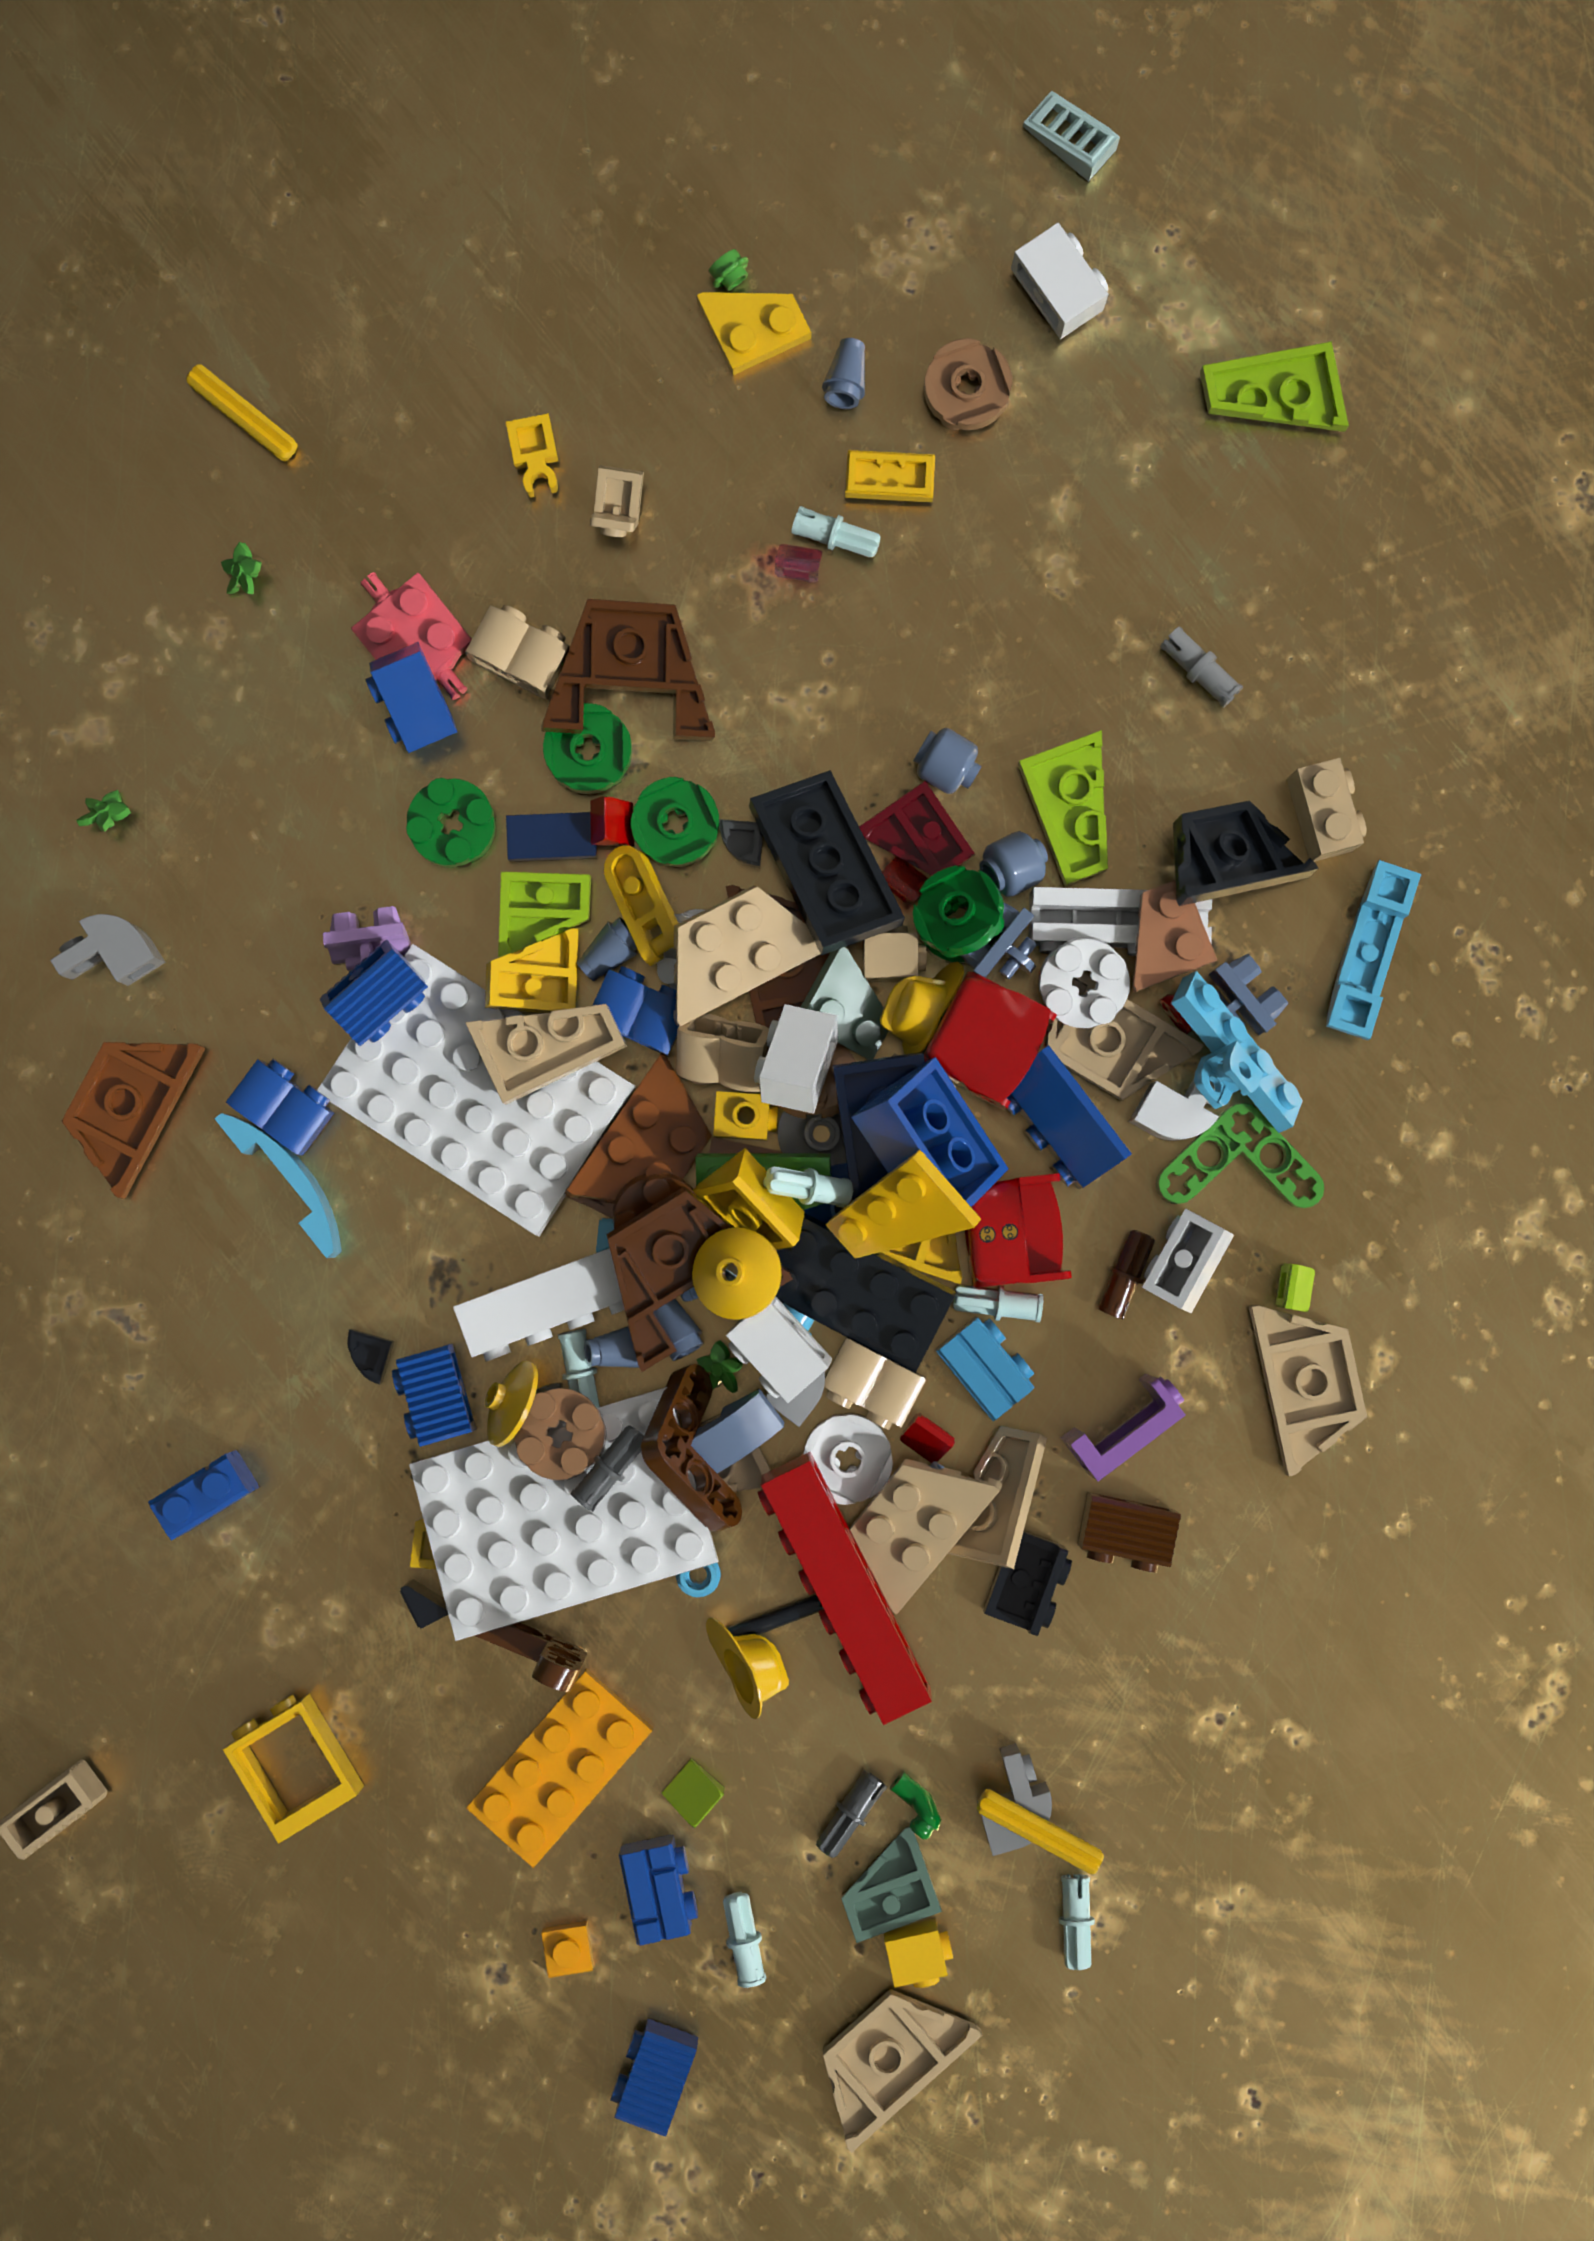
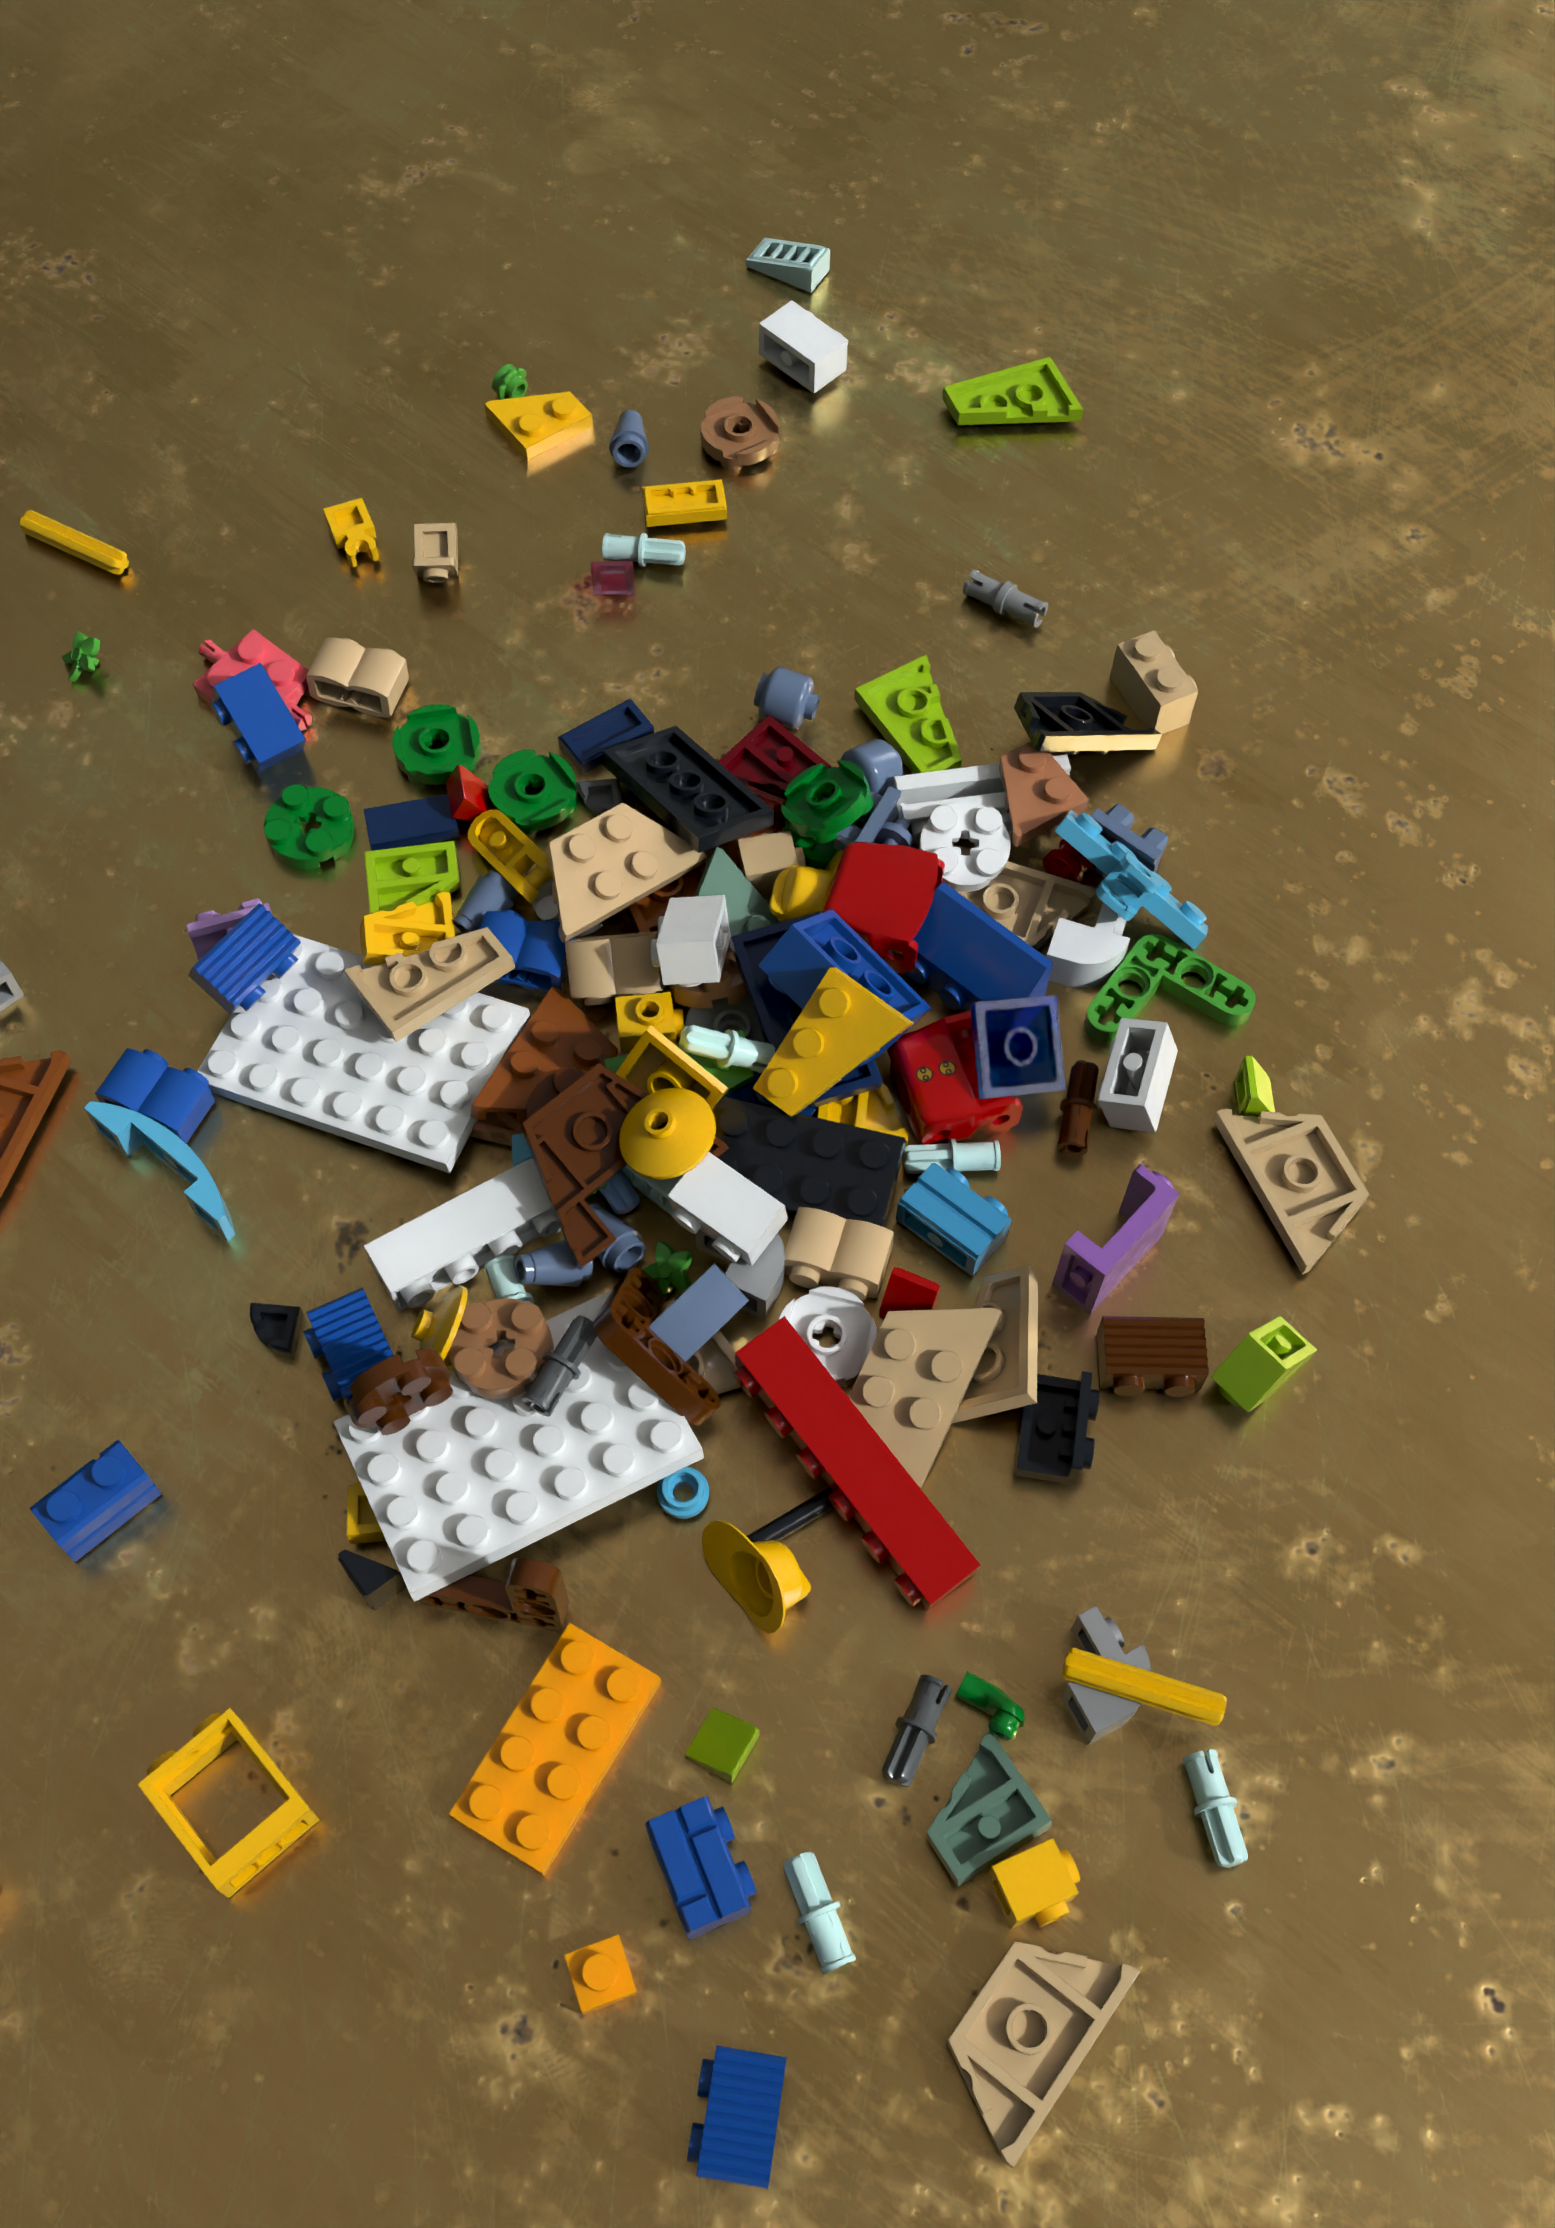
camera: 10 degrees left, 25 degrees down
reddish brown wing [541,599,715,741] -> none
medium azure slope [1326,860,1421,1040] -> none
none -> reddish brown plate [343,1349,453,1435]
none -> dark blue tile [558,699,654,775]
none -> clear blue slope [970,995,1066,1099]
none -> lime slope [1210,1316,1317,1412]

